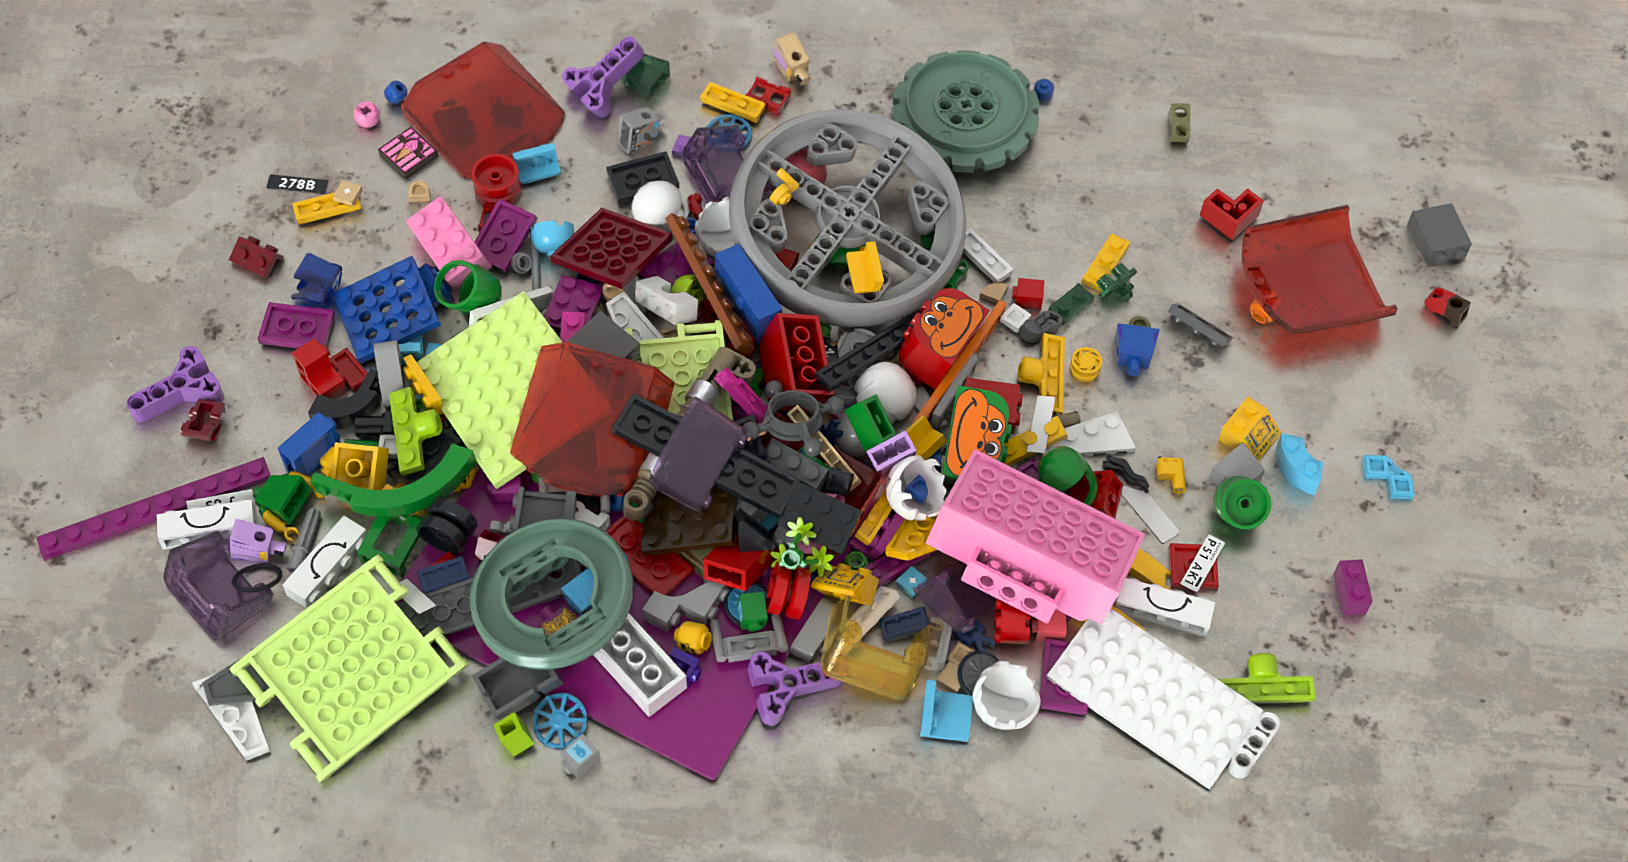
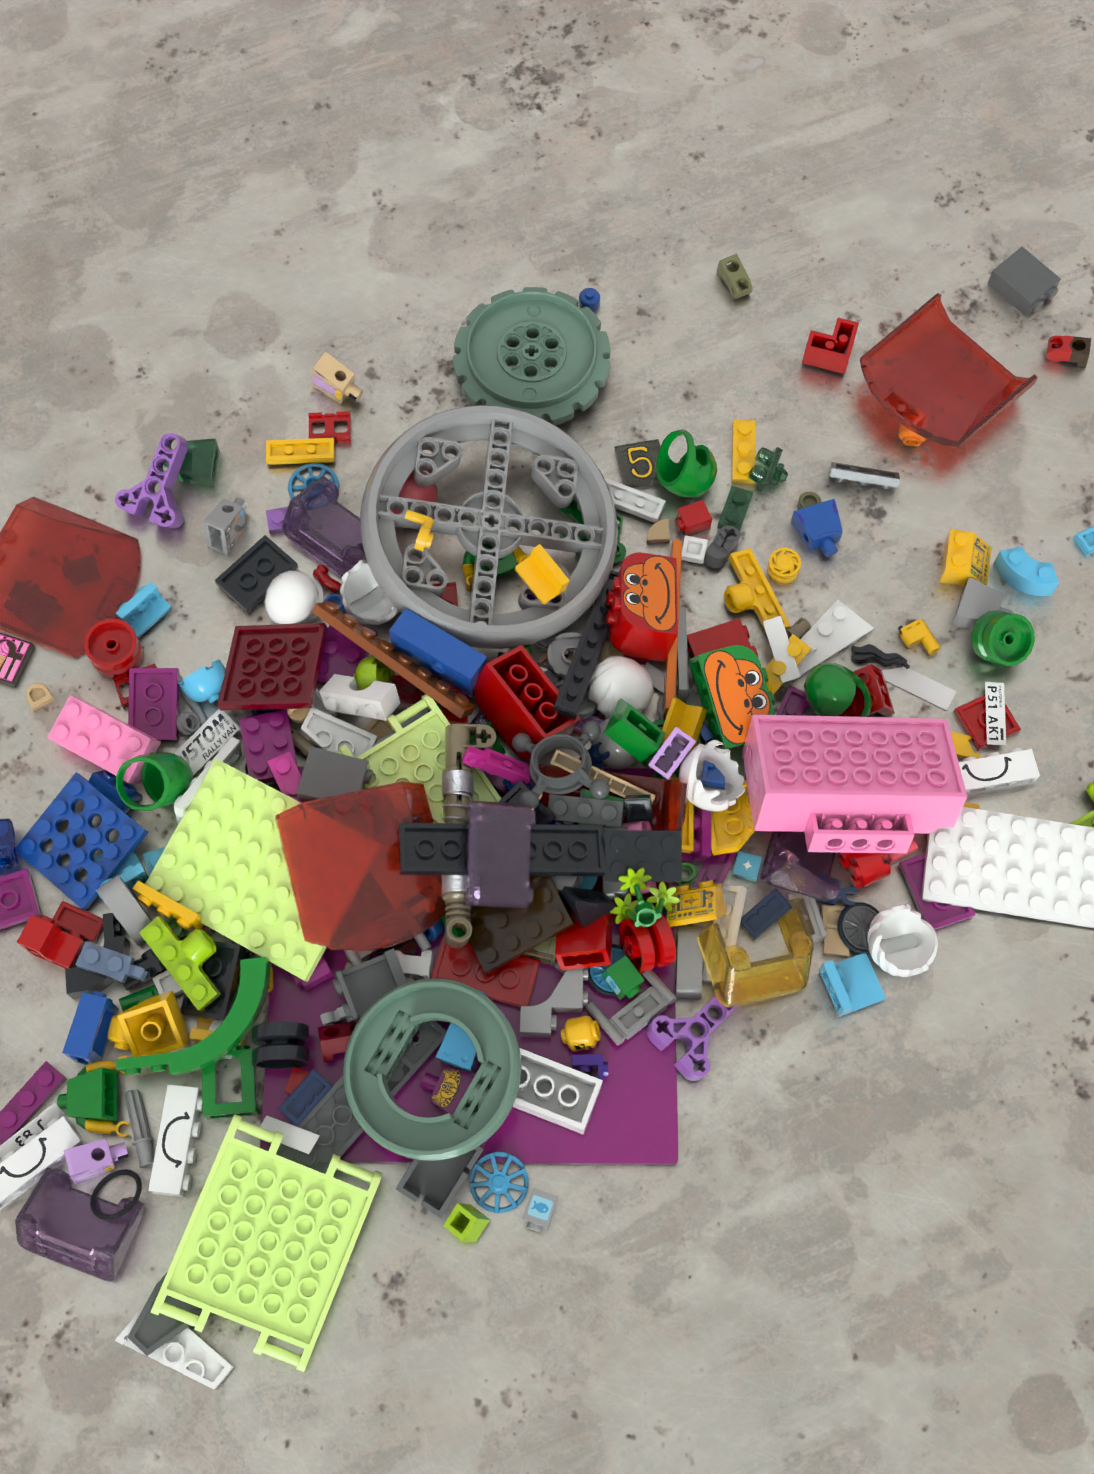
camera: 25 degrees left, 10 degrees up
none -> sand blue plate [75,942,148,983]
none -> white sticker [174,709,241,775]
none -> clear smoke tile [614,439,660,488]
none -> green piece [656,429,717,498]

